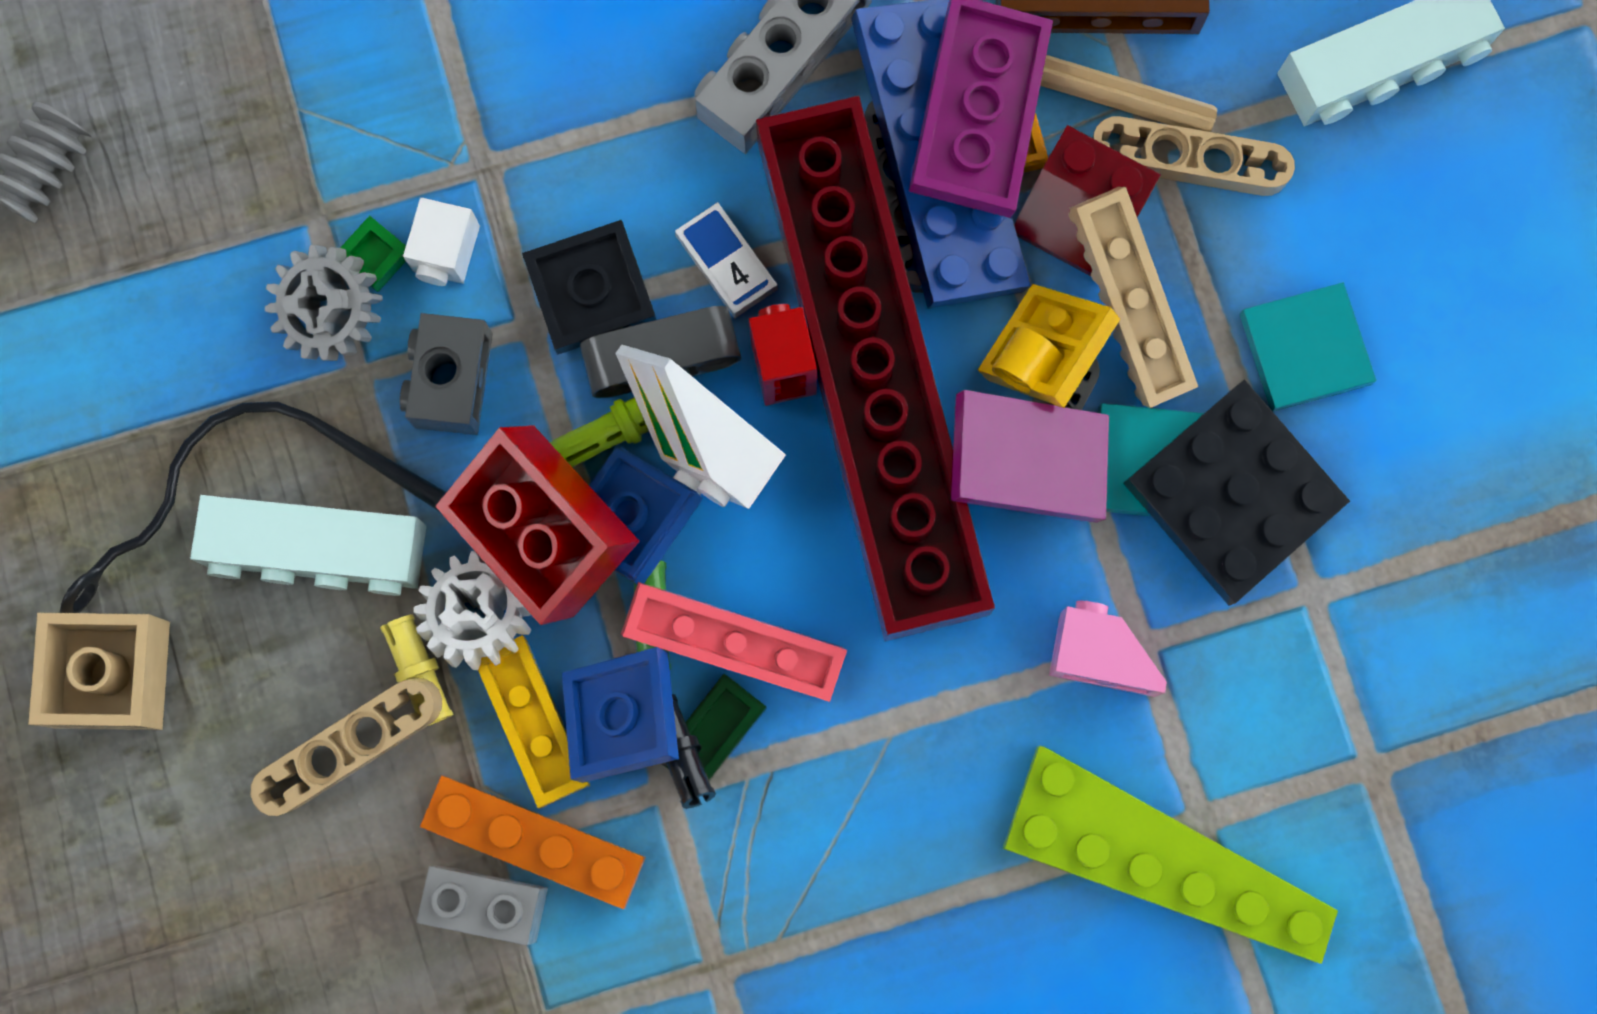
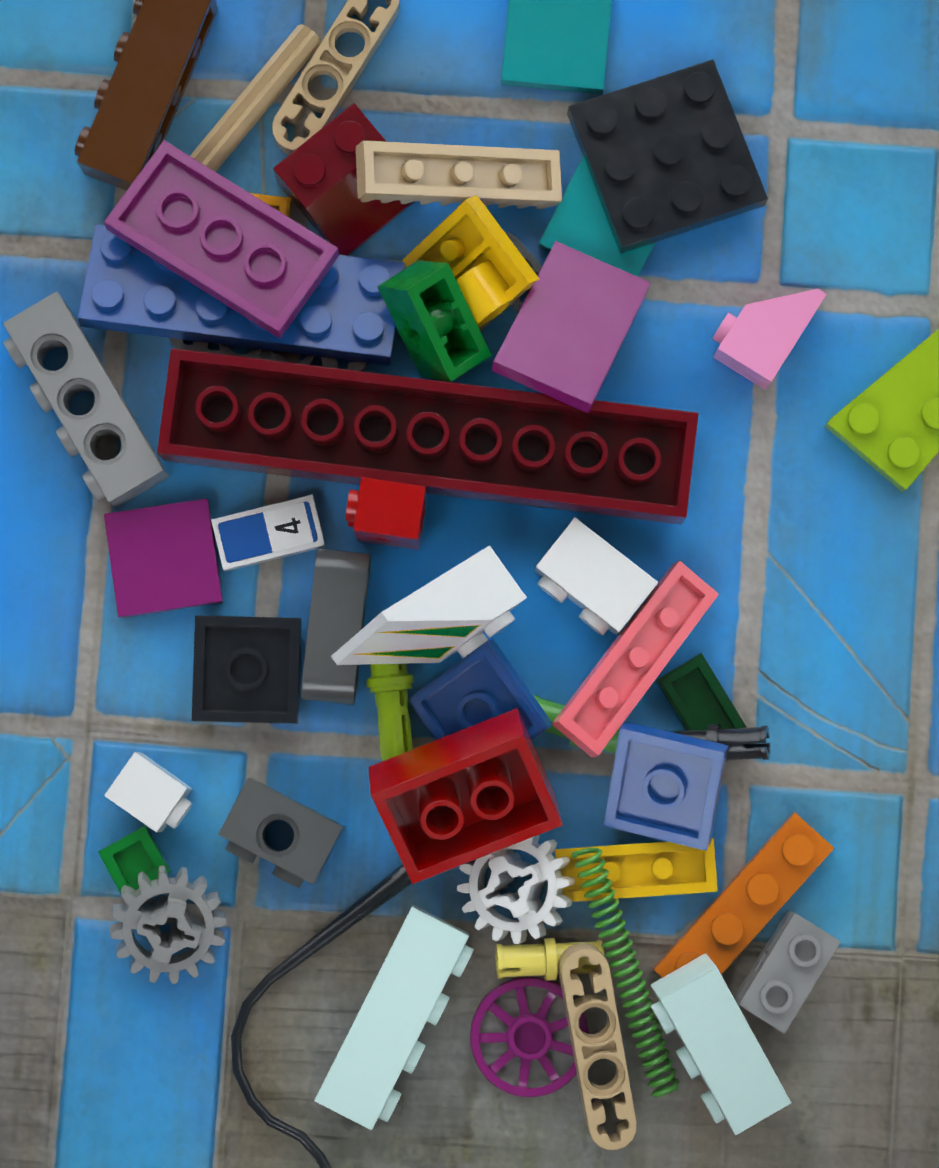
camera: 70 degrees left, 5 degrees up
none -> magenta tile [104,498,224,618]
none -> green brick [377,260,492,382]
none -> magenta wheel [470,977,589,1097]
none -> white brick [534,517,658,636]
none -> bright green piece [571,848,680,1098]
none -> light aqua brick [650,953,791,1135]

